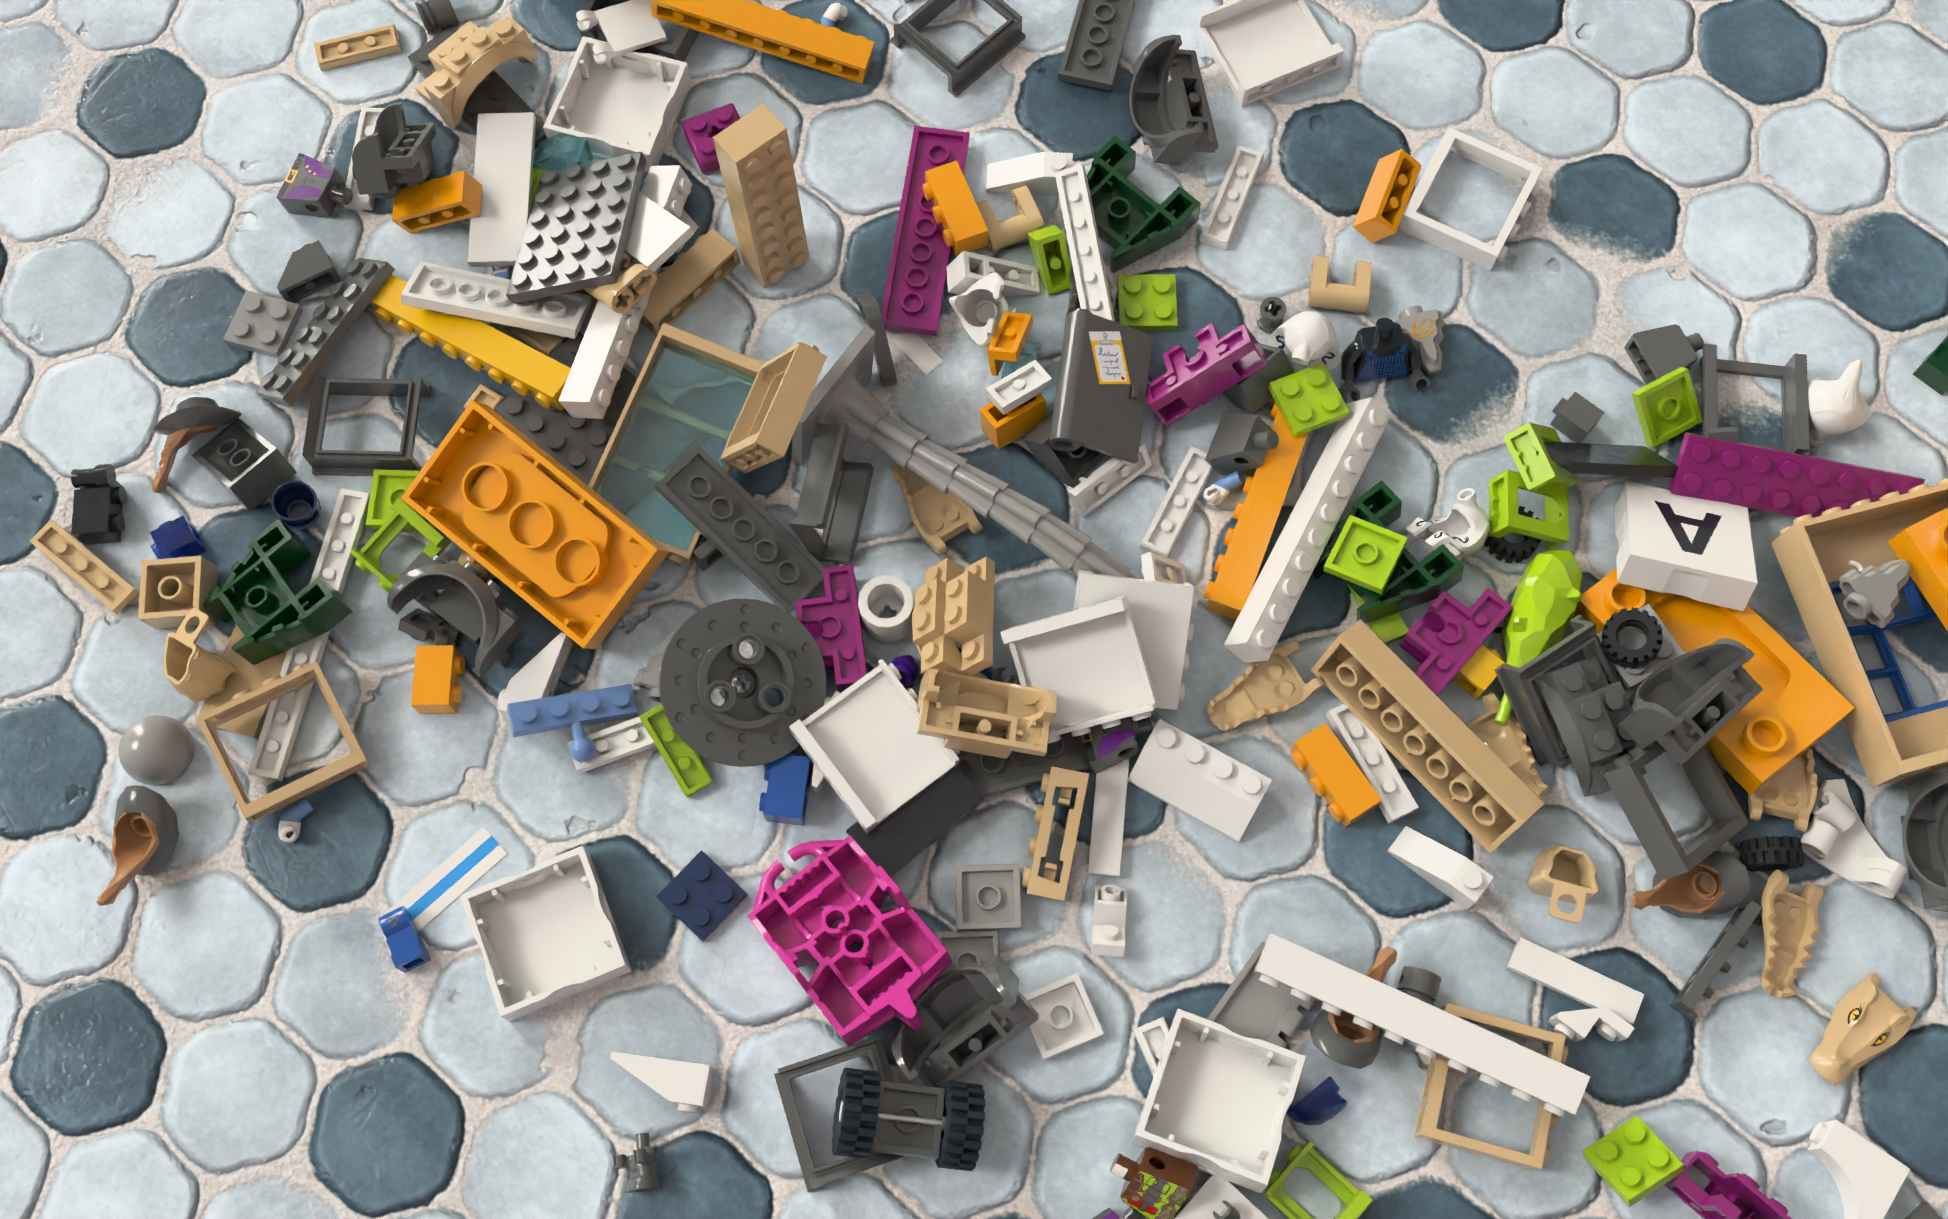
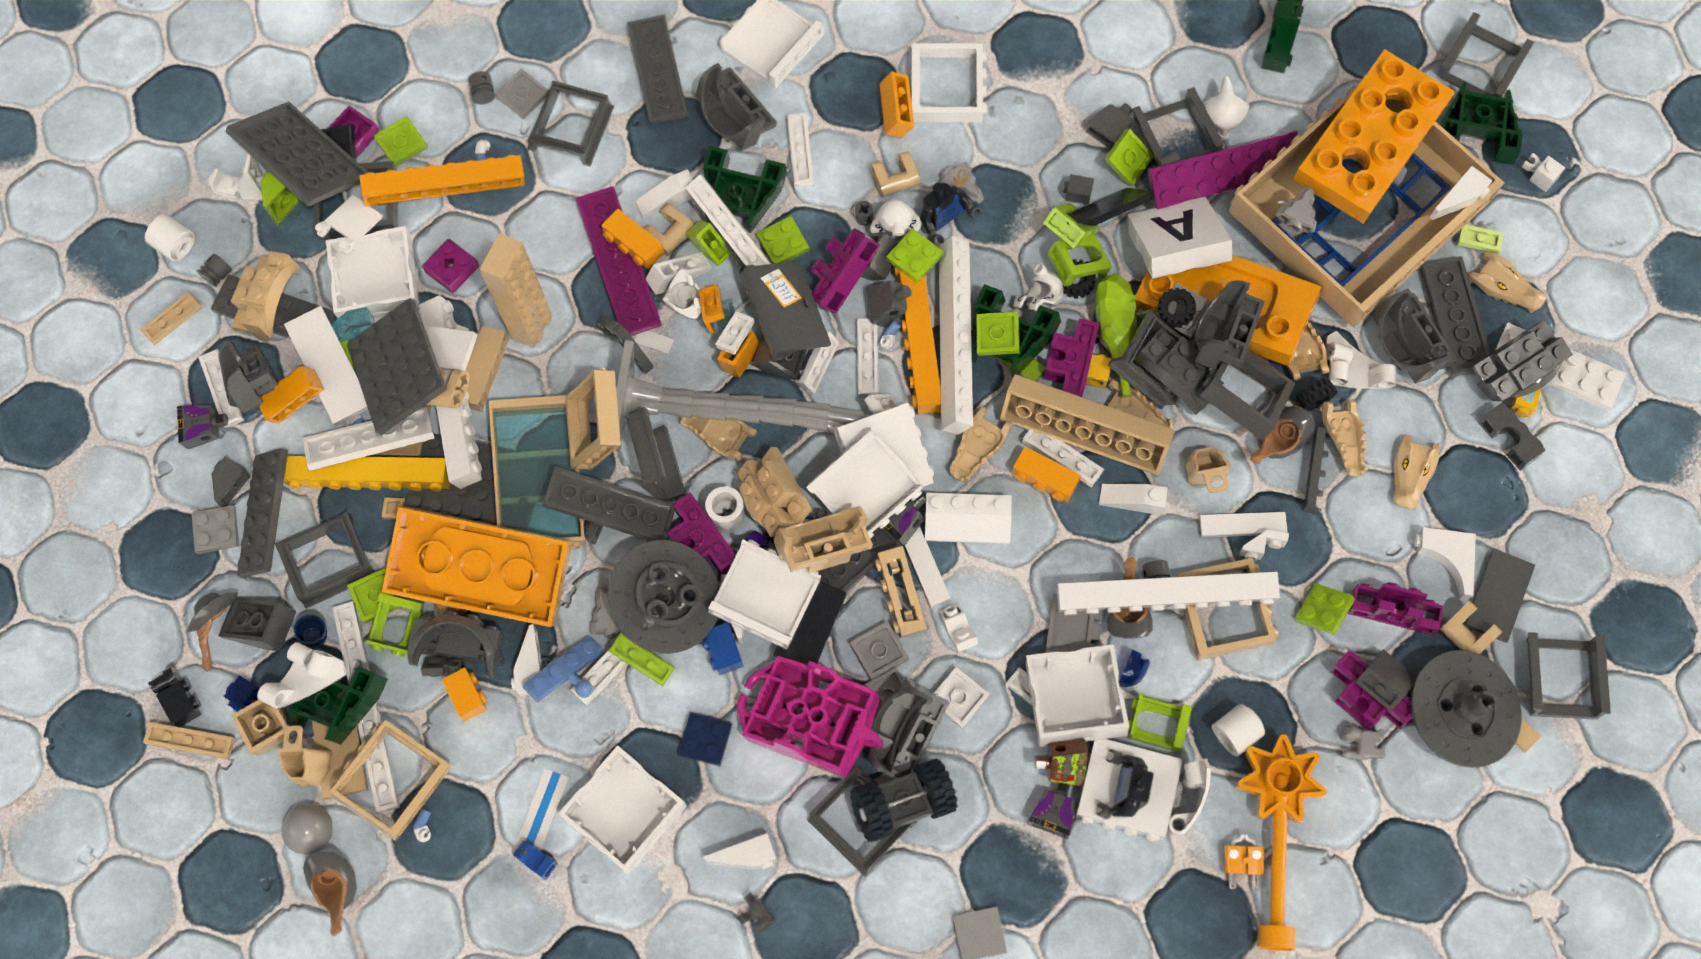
camera: 25 degrees left, 0 degrees up
none -> white panel [258,642,347,709]

